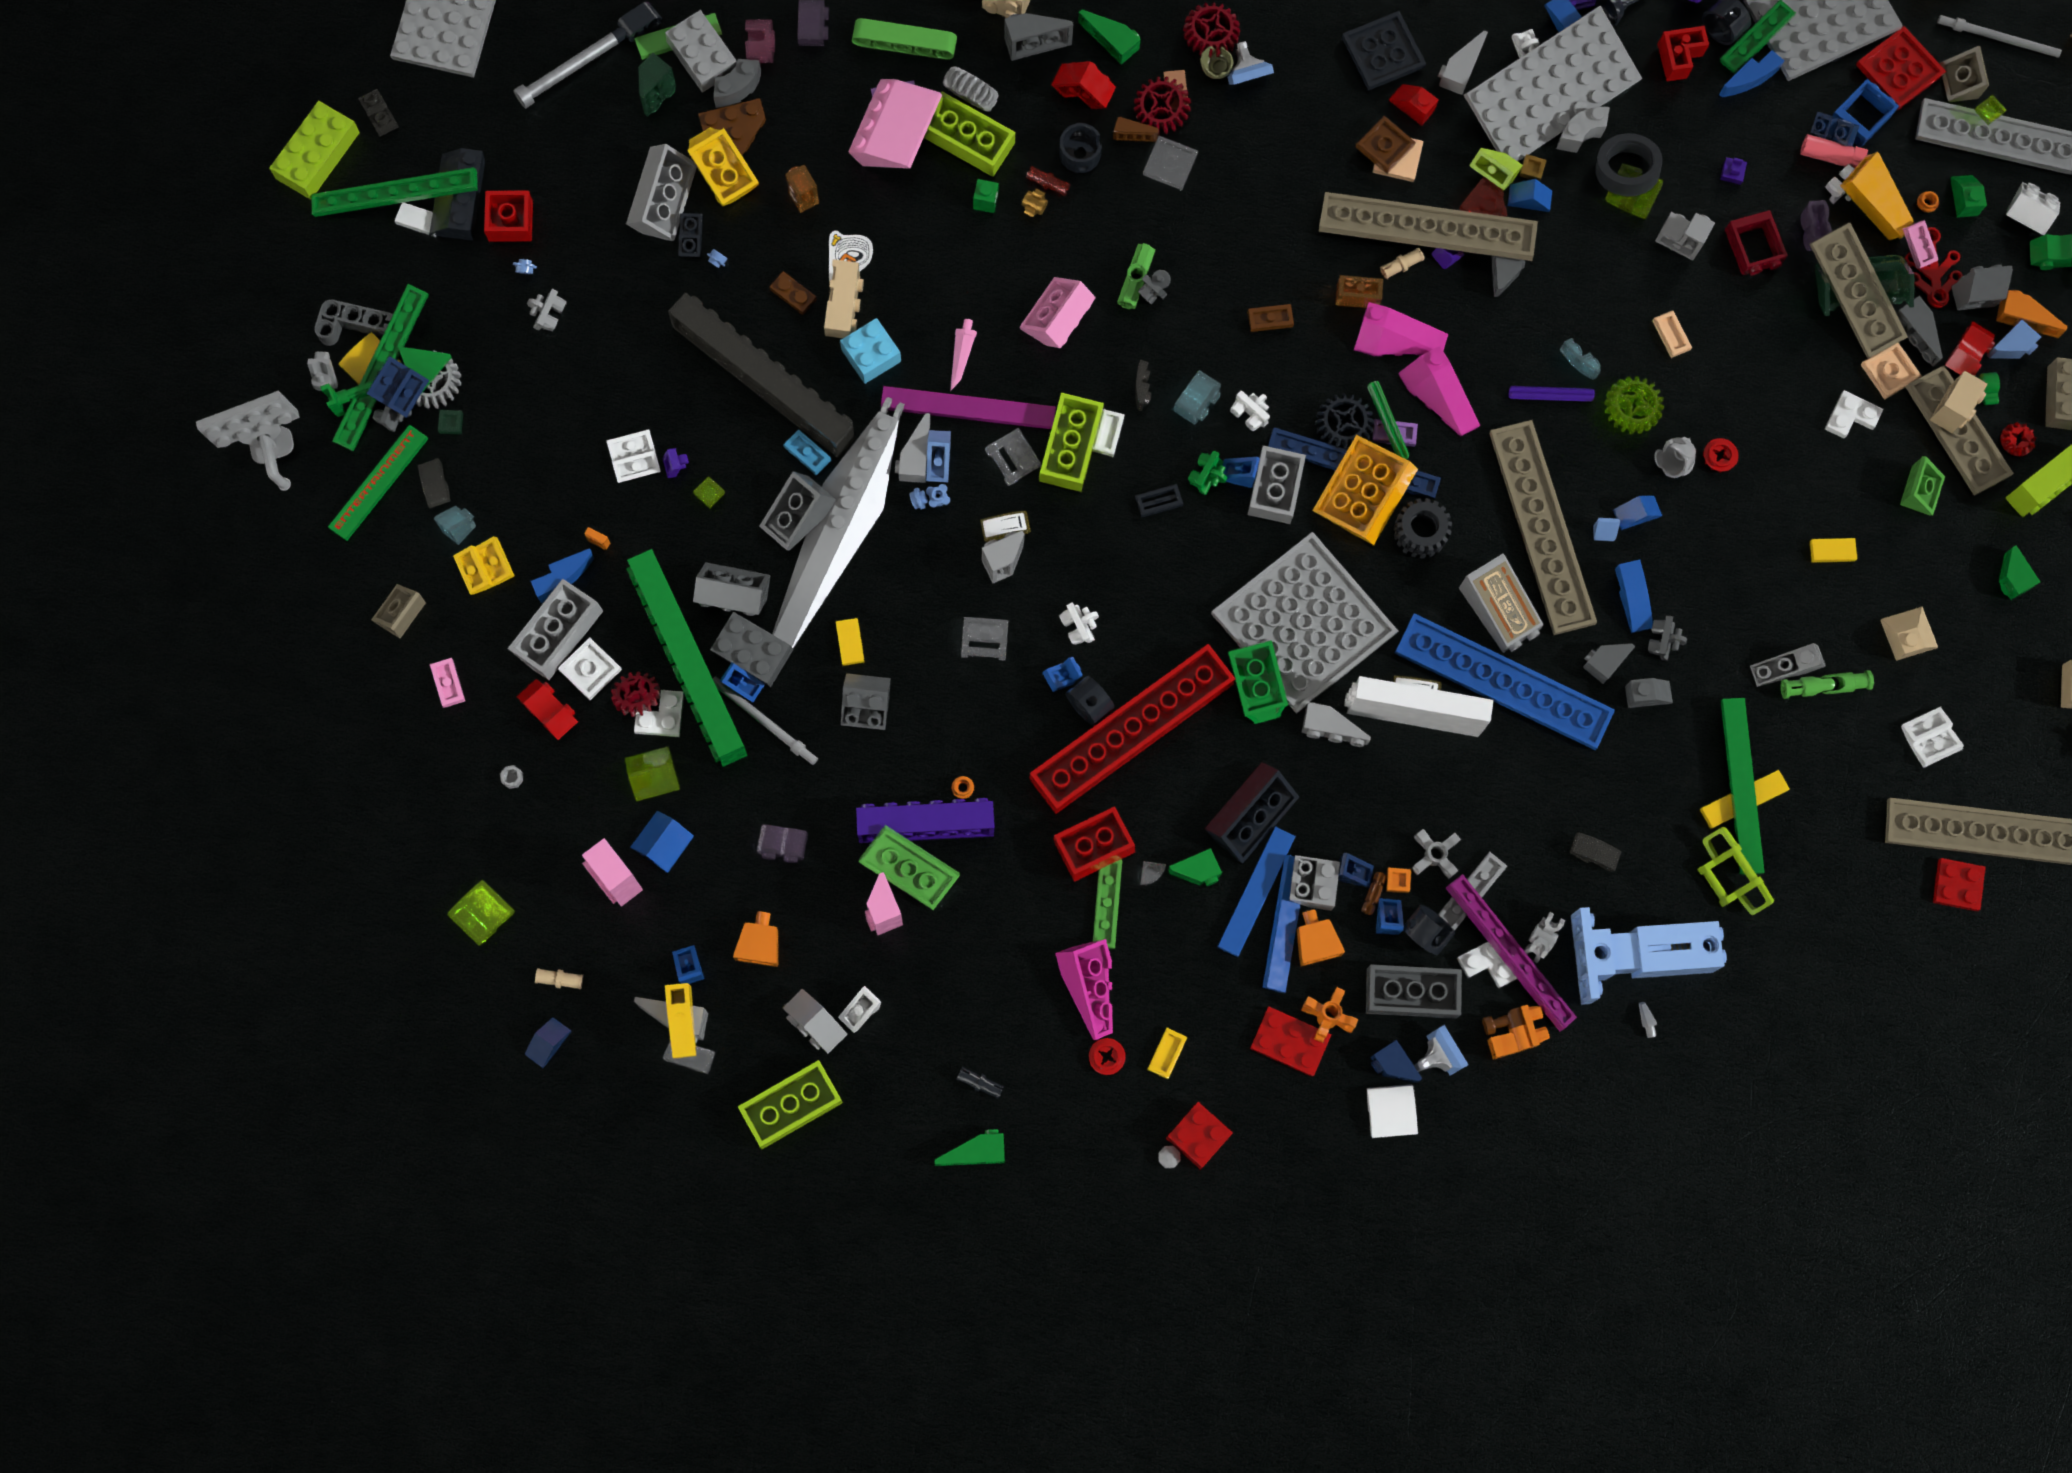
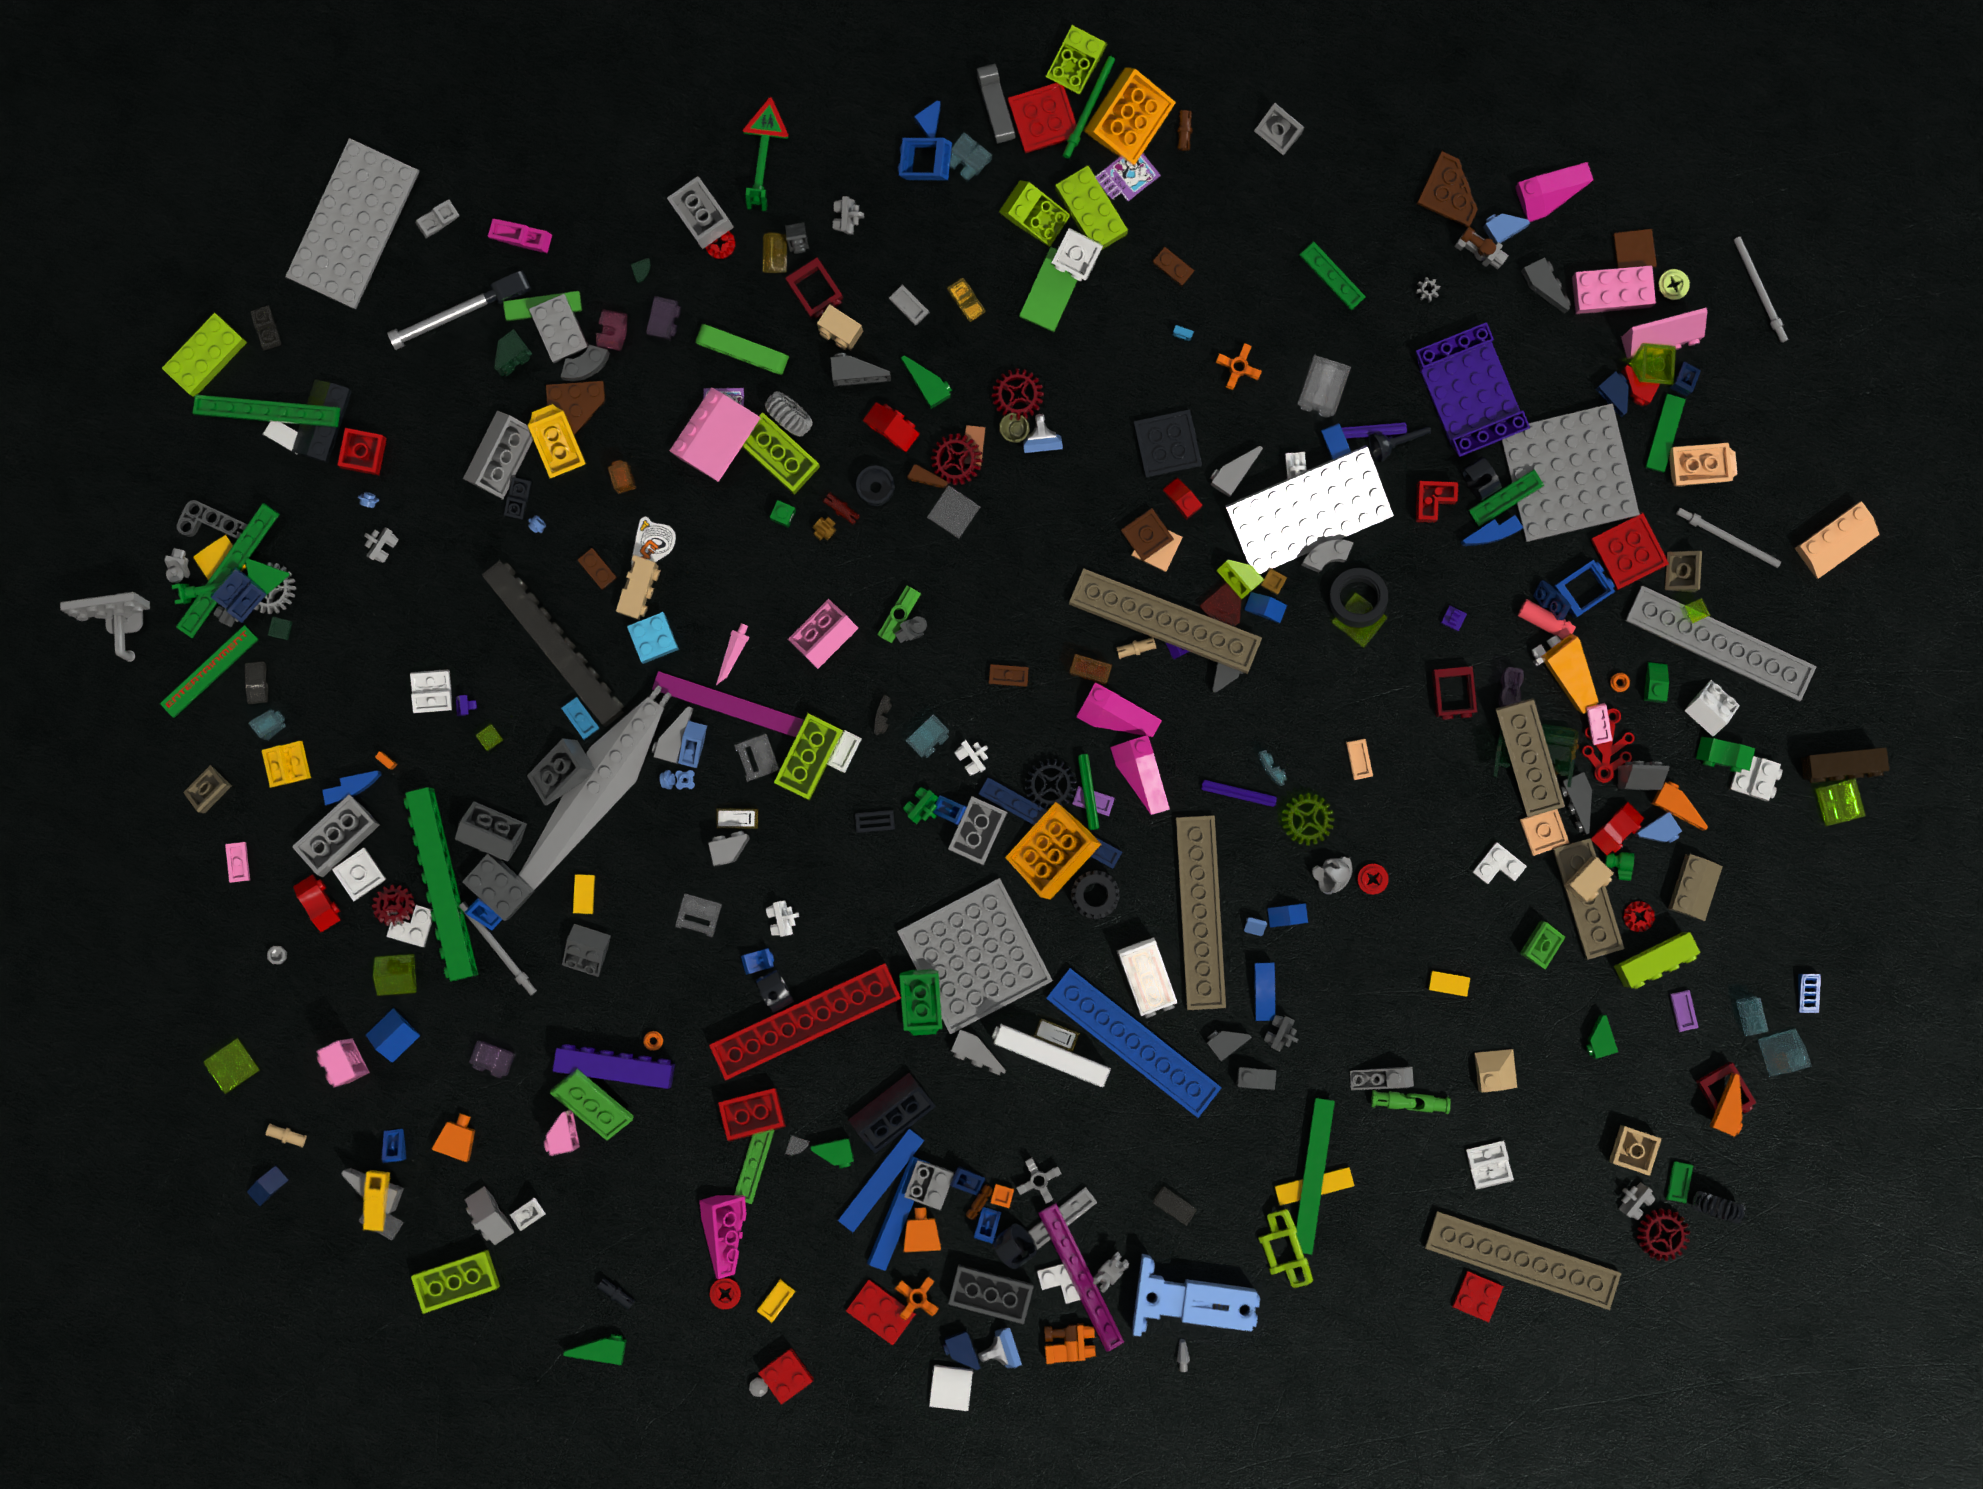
camera: 15 degrees right, 10 degrees up
light grey brick [1655,212,1715,260] -> none

